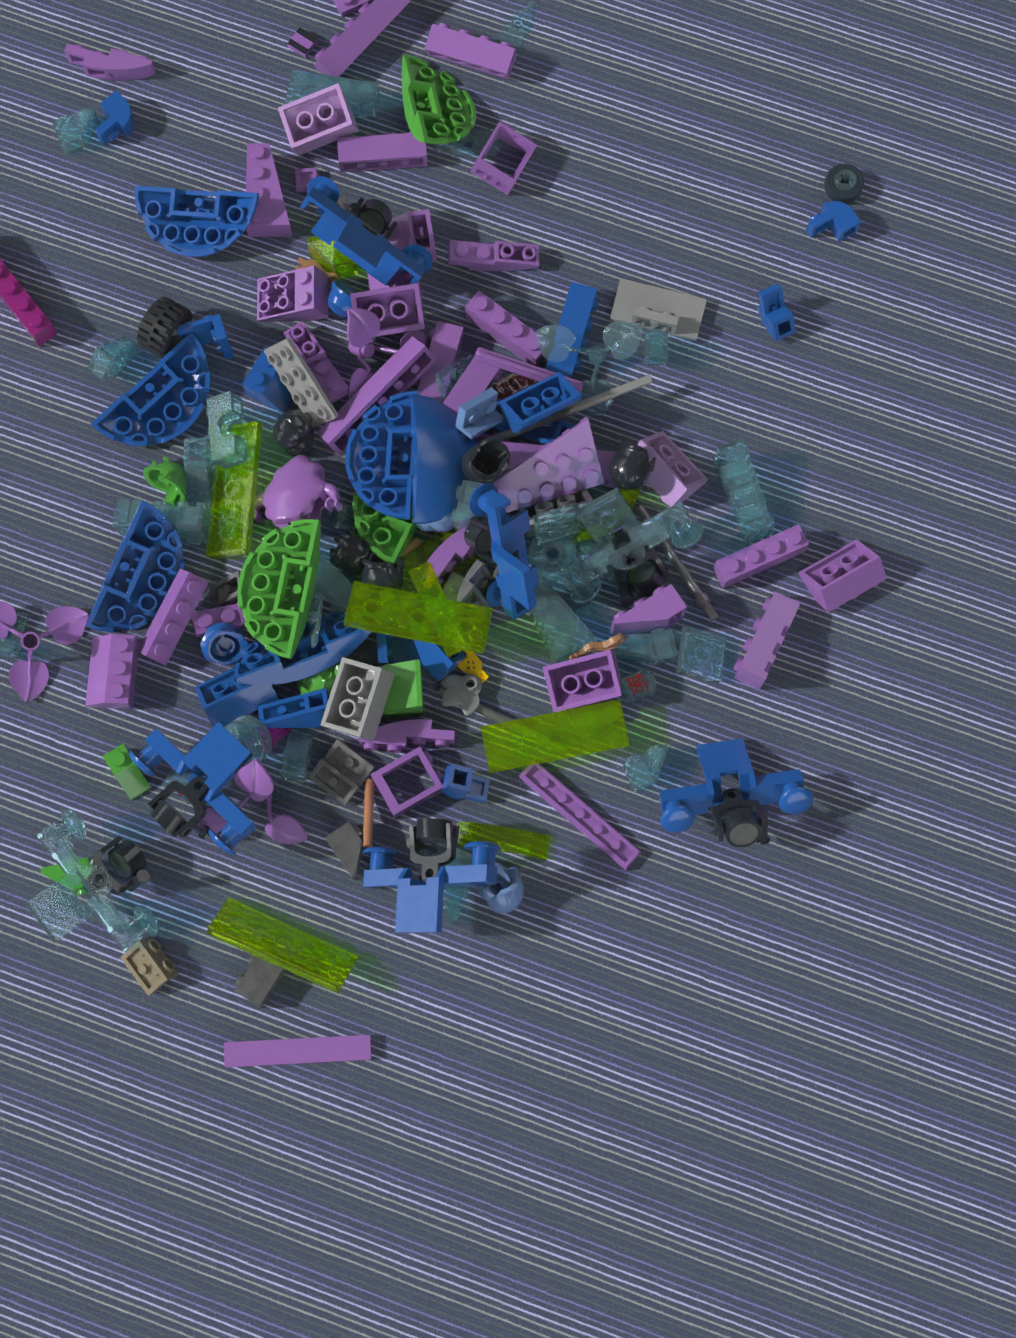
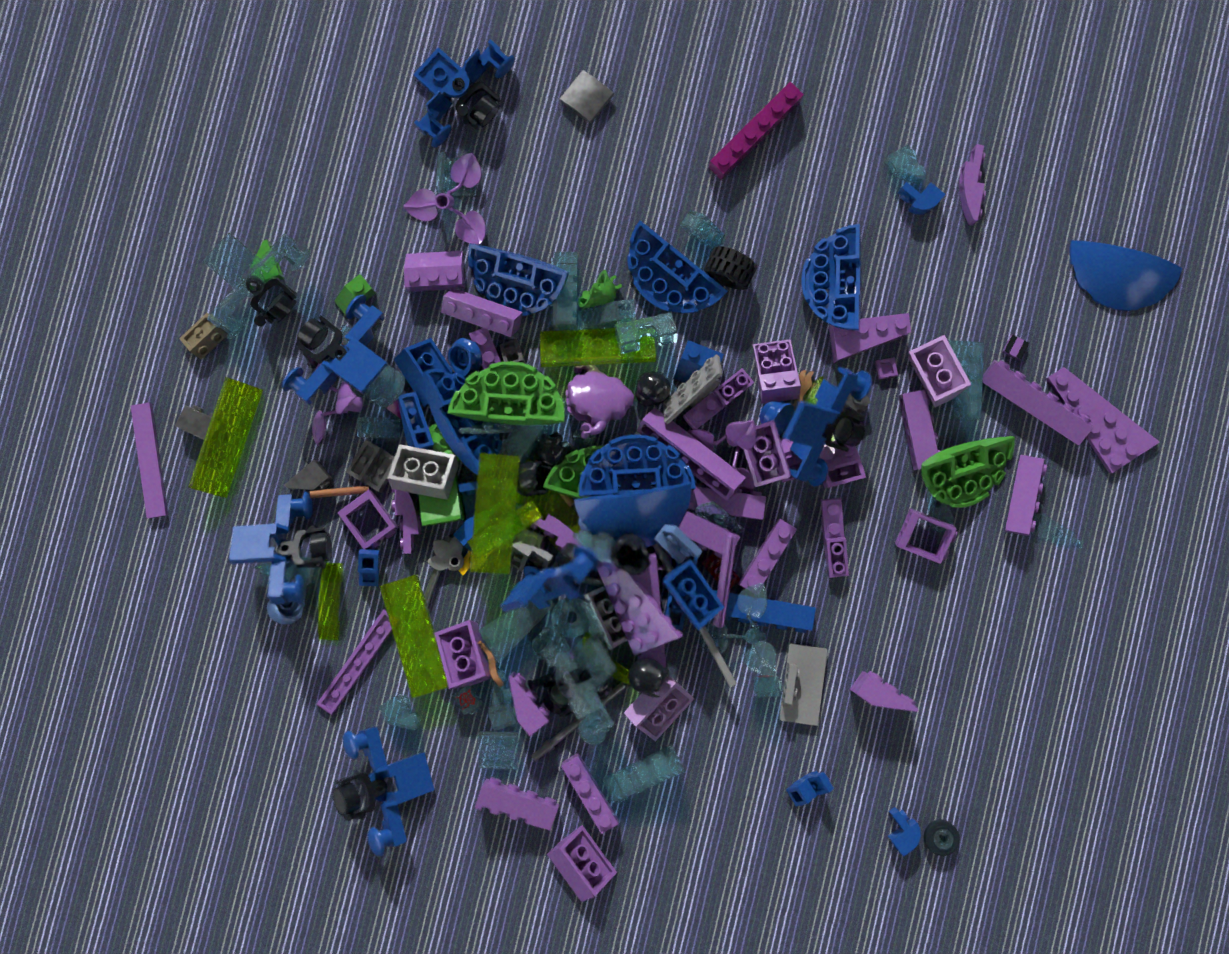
camera: 85 degrees right, 10 degrees up
blue bracket [176,314,234,359] -> none
none -> medium lavender slope [849,671,919,712]

